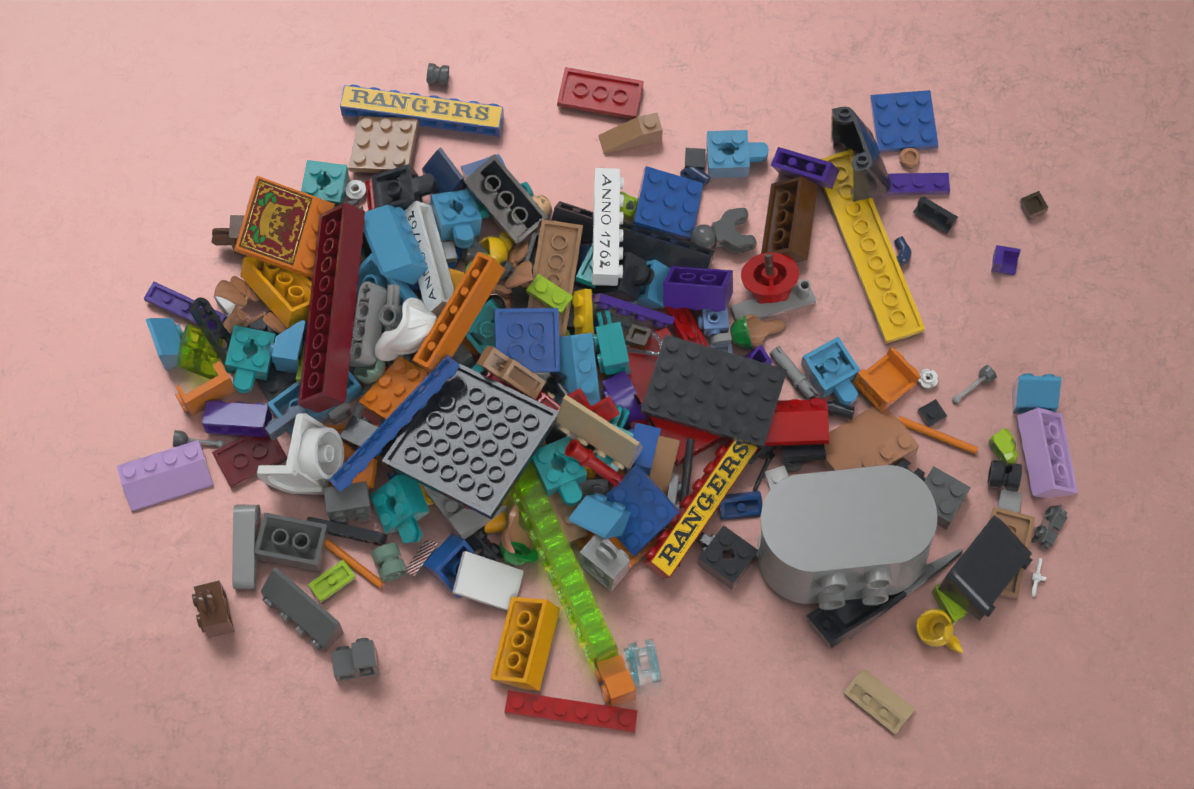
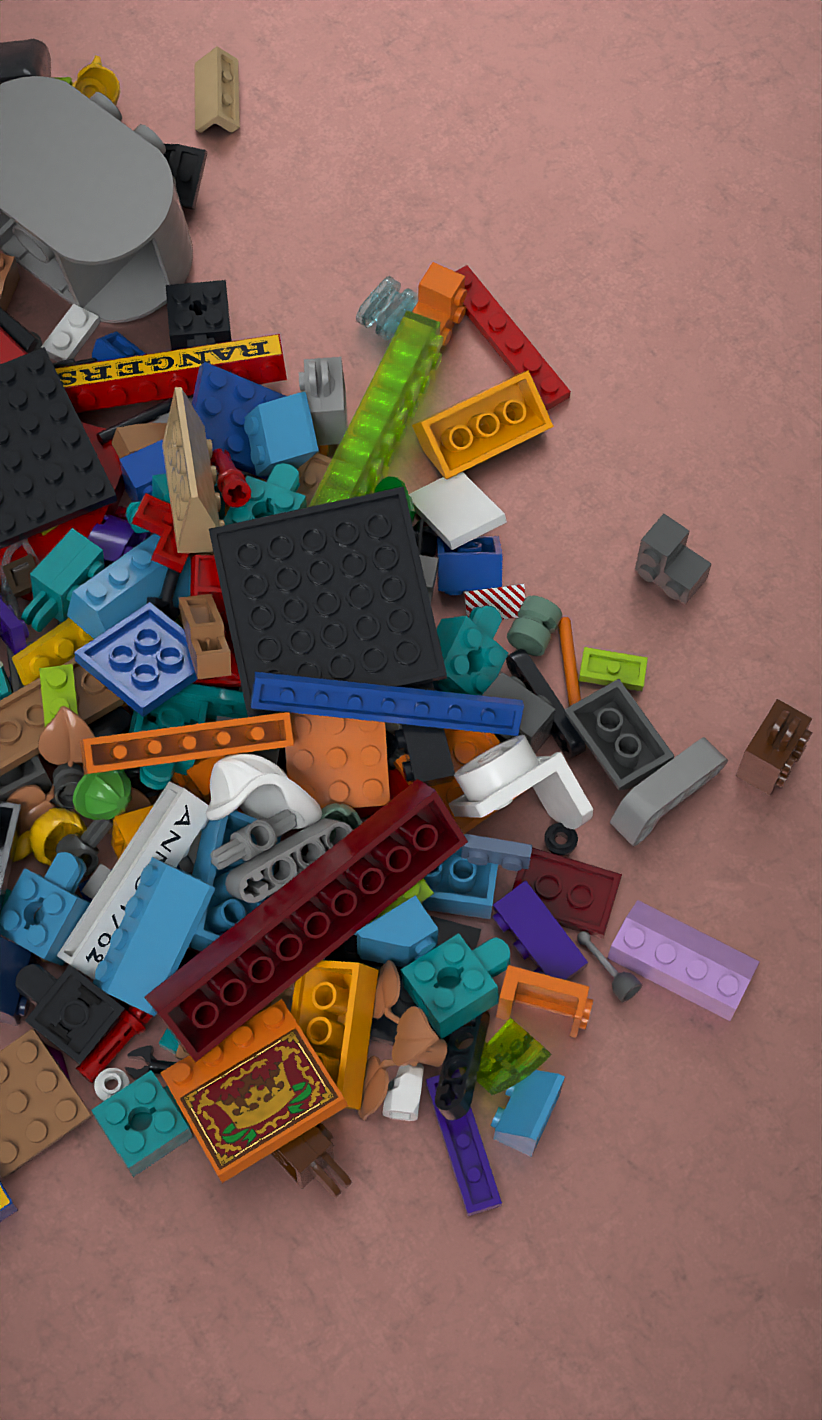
camera: 135 degrees left, 5 degrees down
dark grey slope [261,567,344,651] -> none

